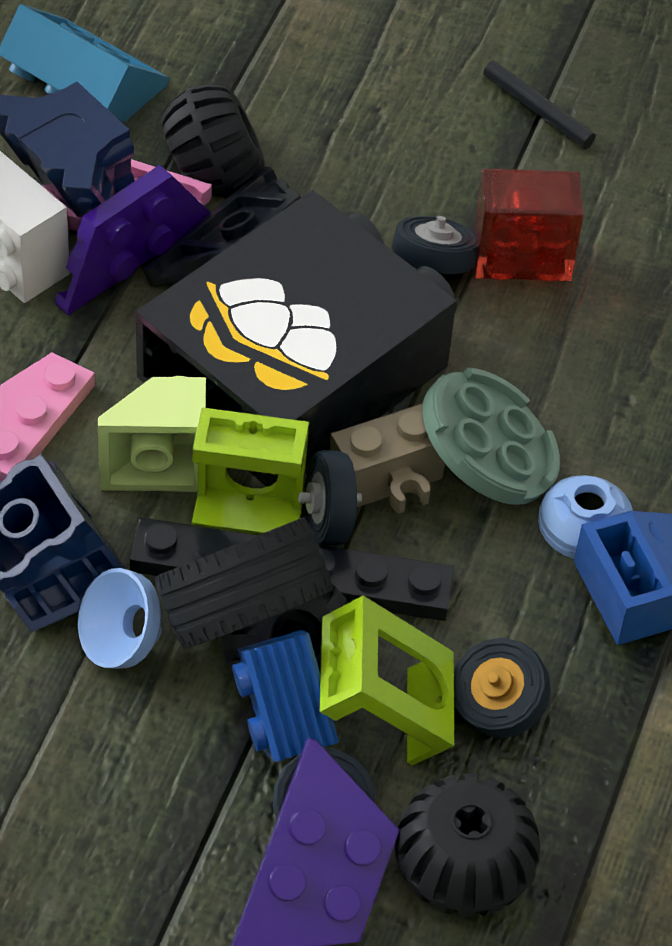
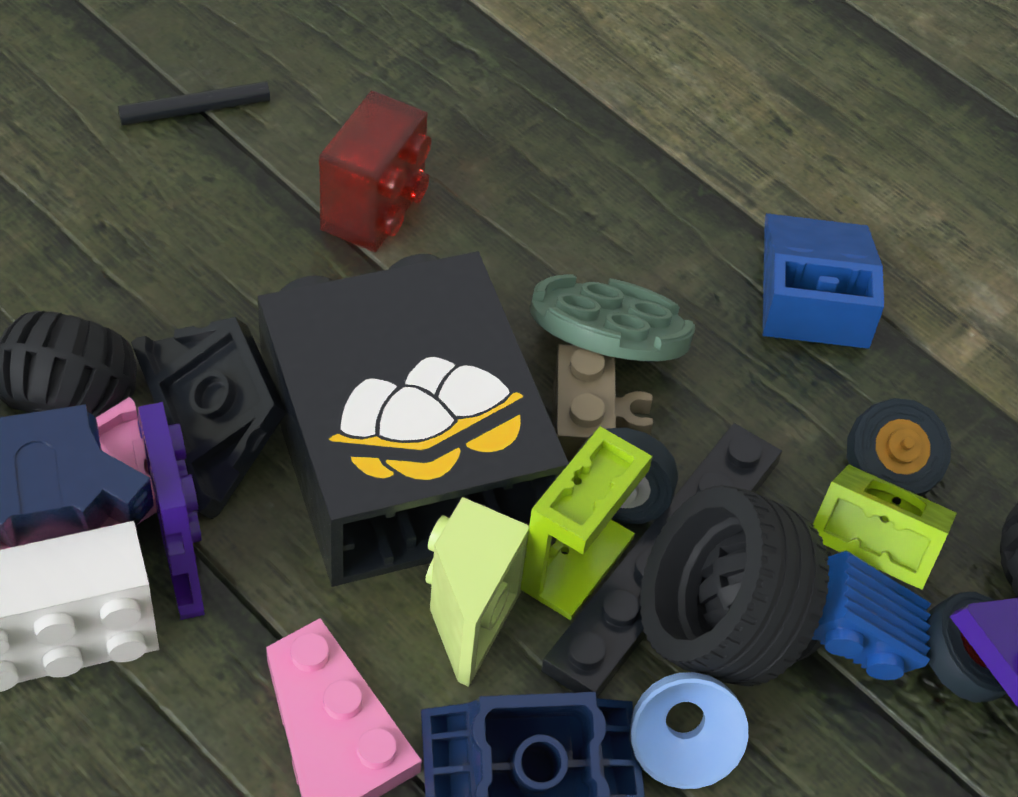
camera: 65 degrees left, 0 degrees up
black wheel [392,216,480,274] -> none
light blue piece [538,475,633,559] -> none

